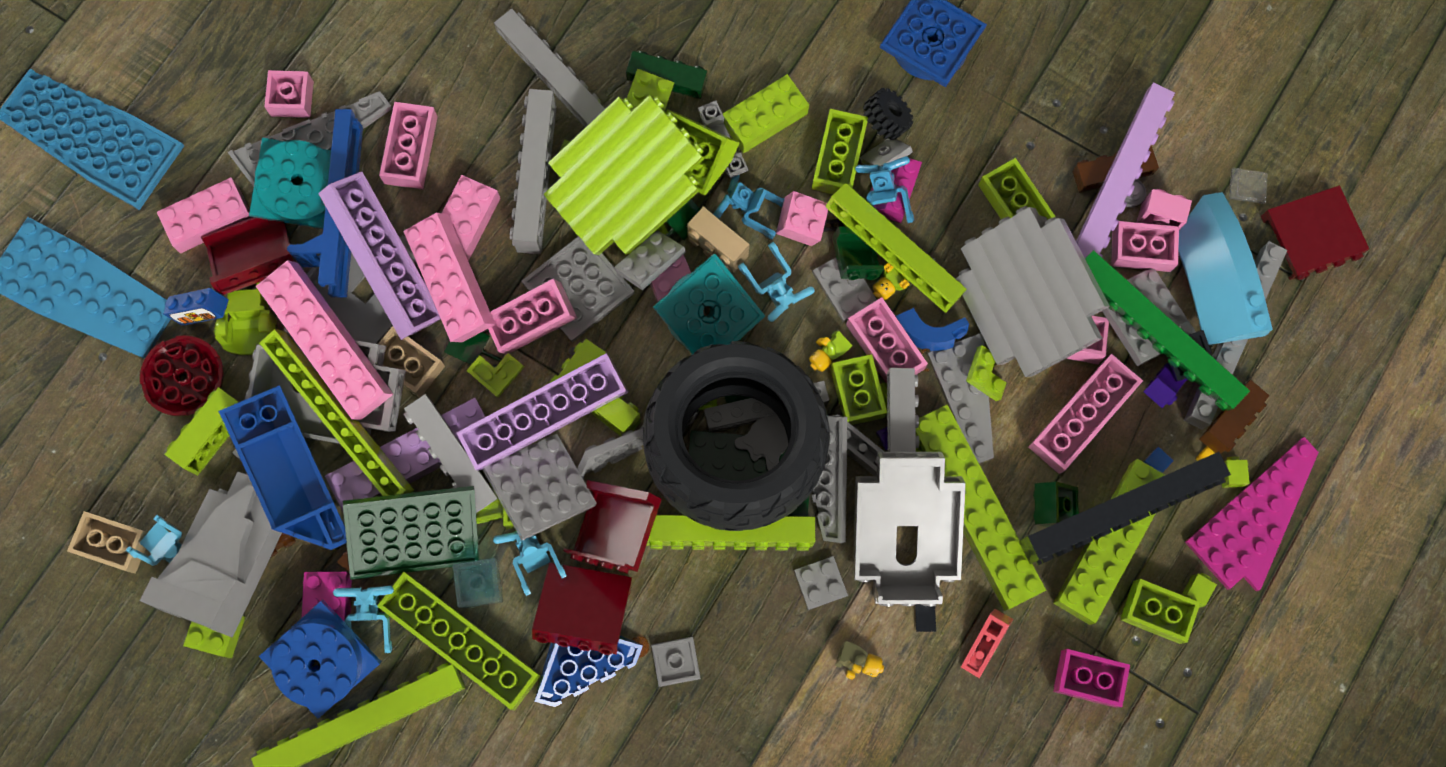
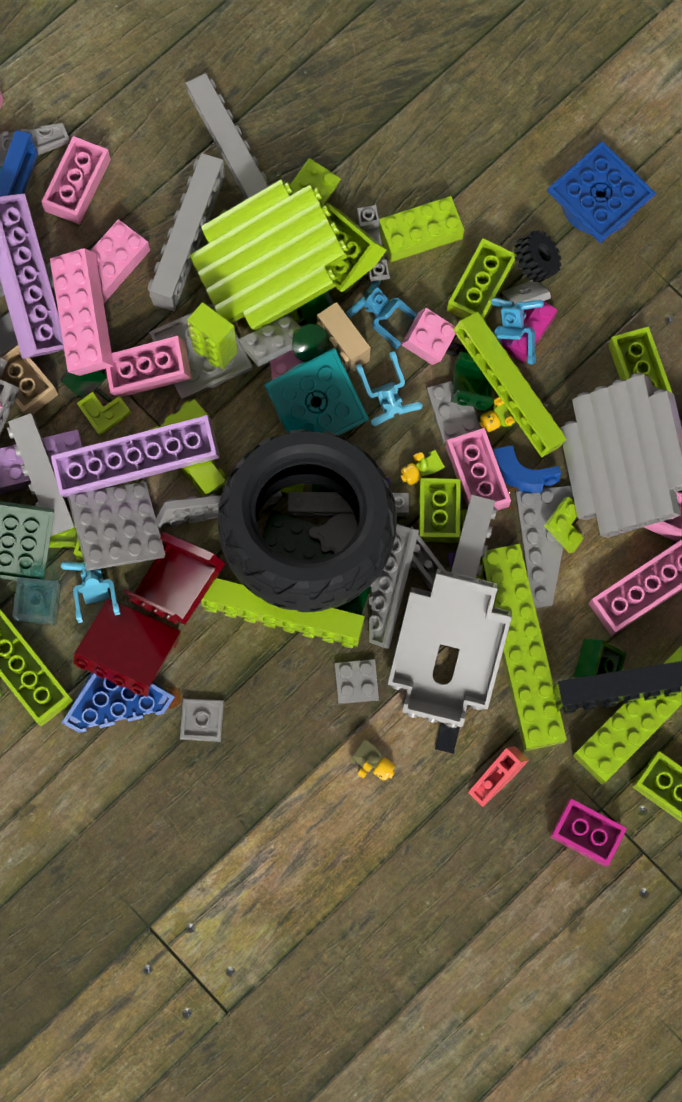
camera: 15 degrees right, 0 degrees up
dark green brick [626,51,707,99] -> none
none -> lime brick [187,302,238,370]
none -> dark green dish [292,324,329,362]

